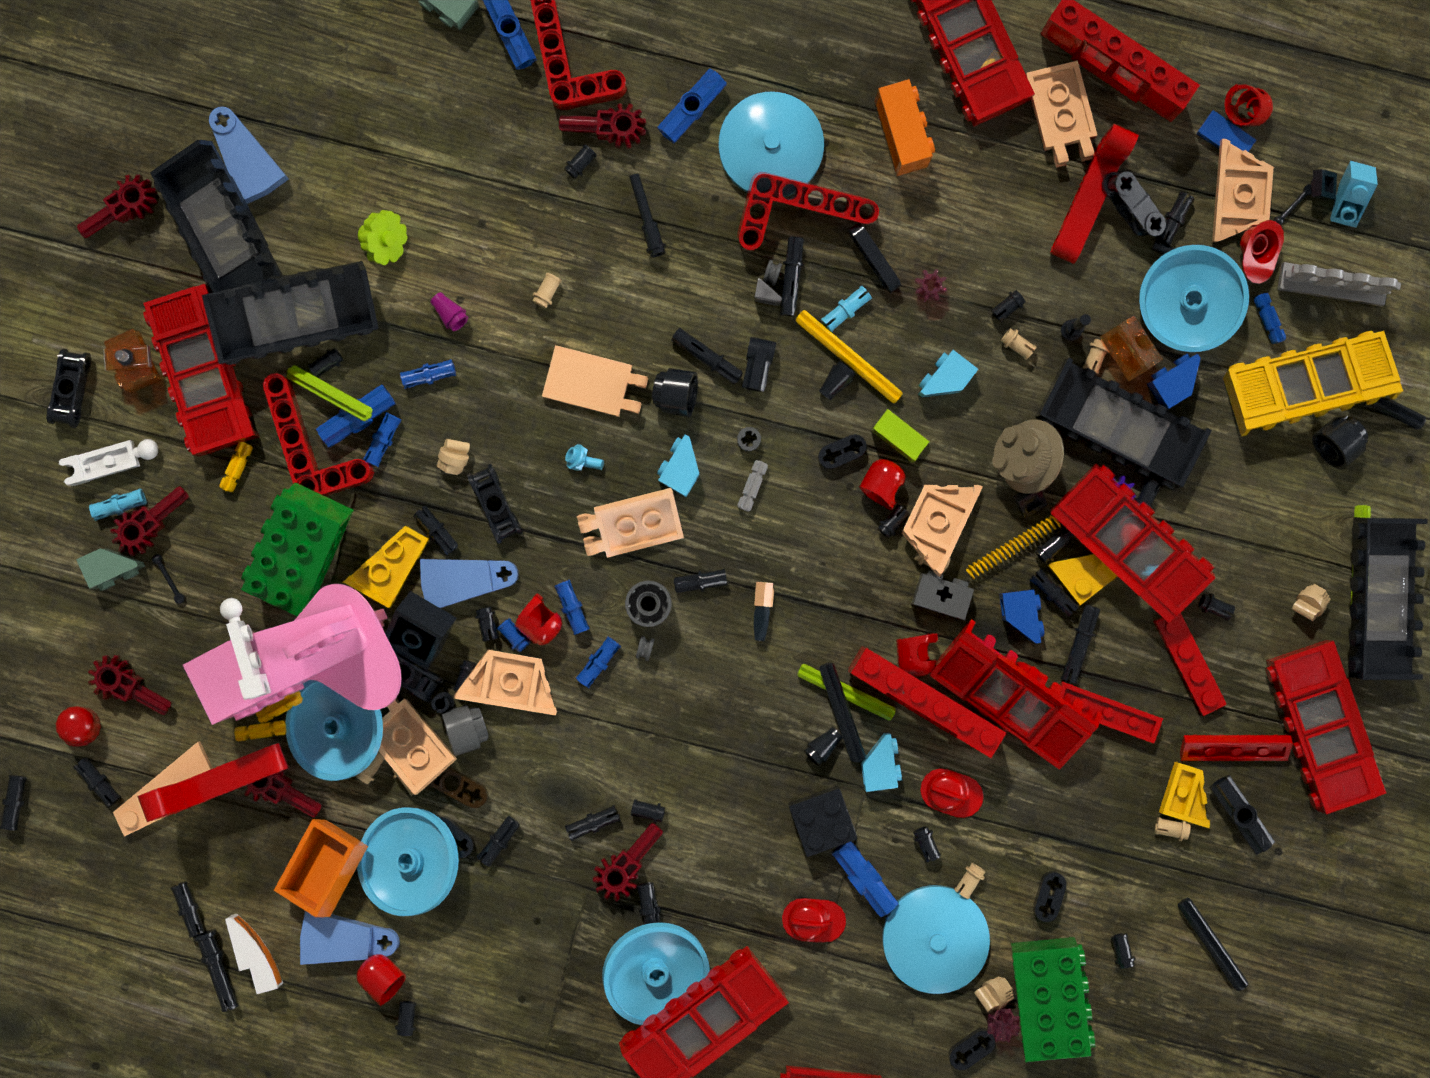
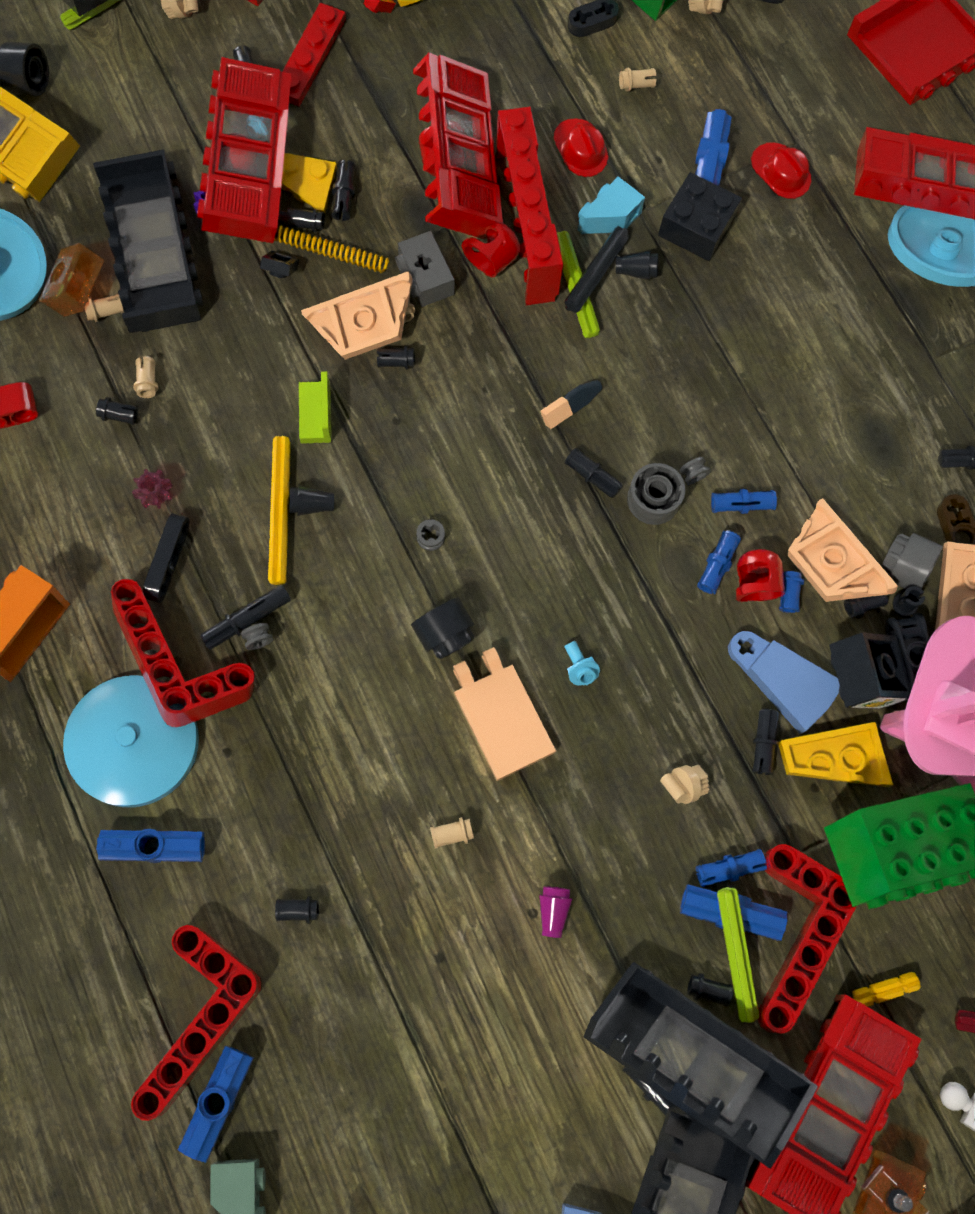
camera: 140 degrees left, 15 degrees down
lime plant [358,210,407,265] -> none
blue pin [400,359,456,389] -> none
black piece [467,463,523,544] -> none
black pin [474,607,499,642] -> none
dark red gear [559,103,647,149] -> none
black pin [565,805,621,841] -> none
light nougat tile [577,488,684,558] -> none
dark red gear [593,823,663,901] -> none
black pin [629,173,667,258] -> none
black pin [631,799,666,824] -> none
black pin [637,882,661,924] -> none
medium azure slope [657,434,699,497] -> none
black axle [671,327,743,384] -> none
light grey axle [738,460,768,512] -> none
black piece [742,337,777,392] -> none
flat silver slope [754,278,782,306] -> none
black beam [818,434,867,469] -> none
medium azure pin [821,286,872,332] -> none
red helmet [859,459,906,510] -> none
medium azure dish [882,885,990,994] -> none
black pin [913,826,941,862] -> none
medium azure slope [918,350,978,397] -> none
dark tan piece [992,420,1064,494] -> none
blue slope [999,590,1044,643] -> none
red plate [1059,681,1163,743] -> none
black axle [1060,605,1100,684] -> none
black pin [1061,314,1091,341] -> none
black pin [1134,478,1162,509] -> none
blue slope [1147,353,1200,409] -> none

